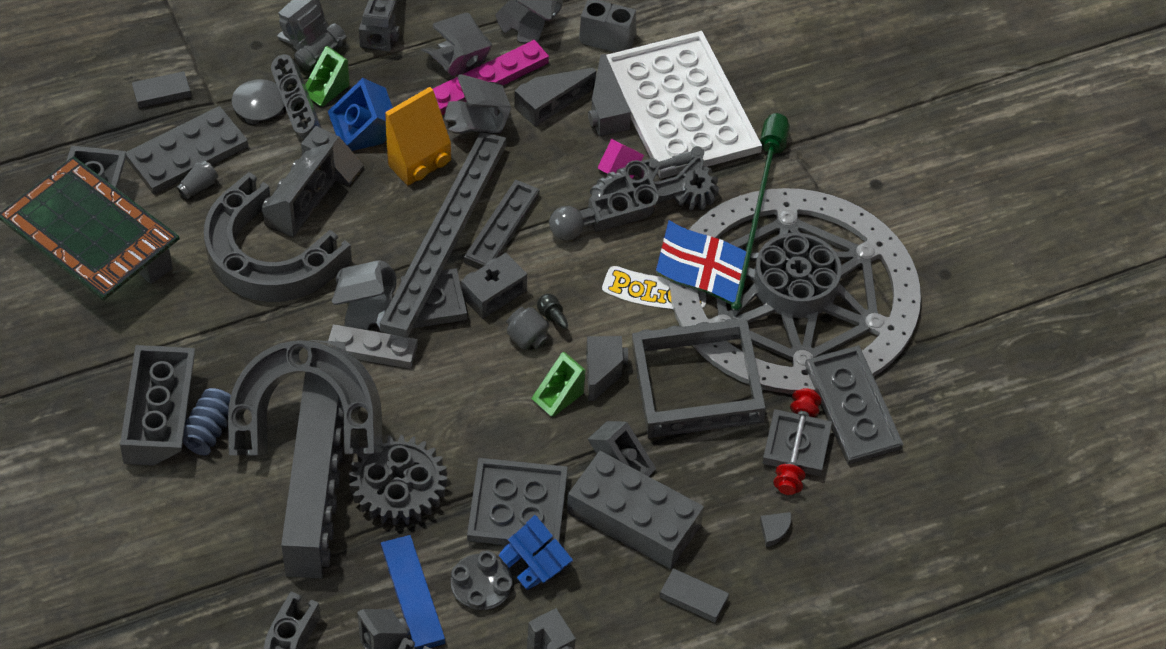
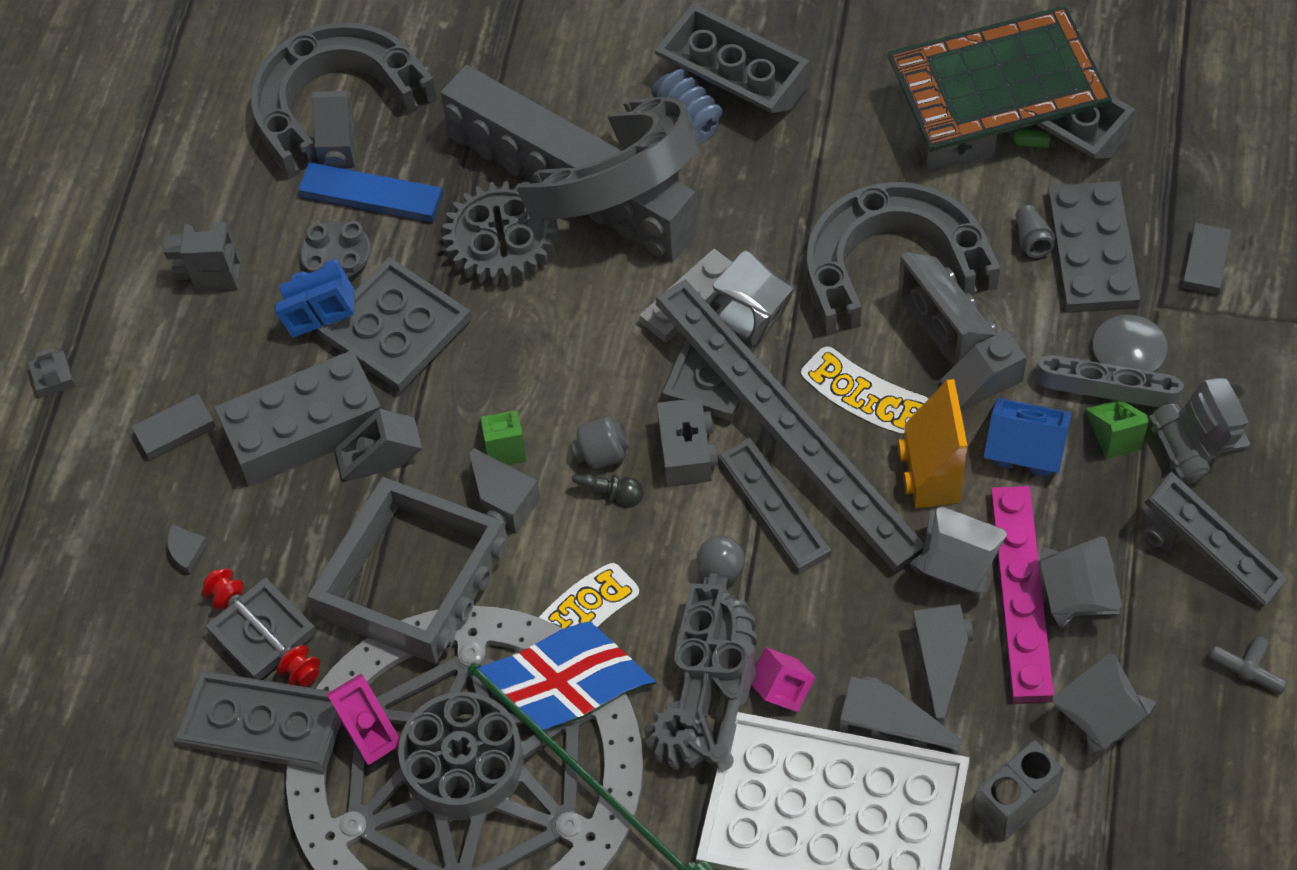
camera: 130 degrees right, 5 degrees up
none -> dark pink slope [326,673,400,765]
none -> sticker [801,346,928,434]

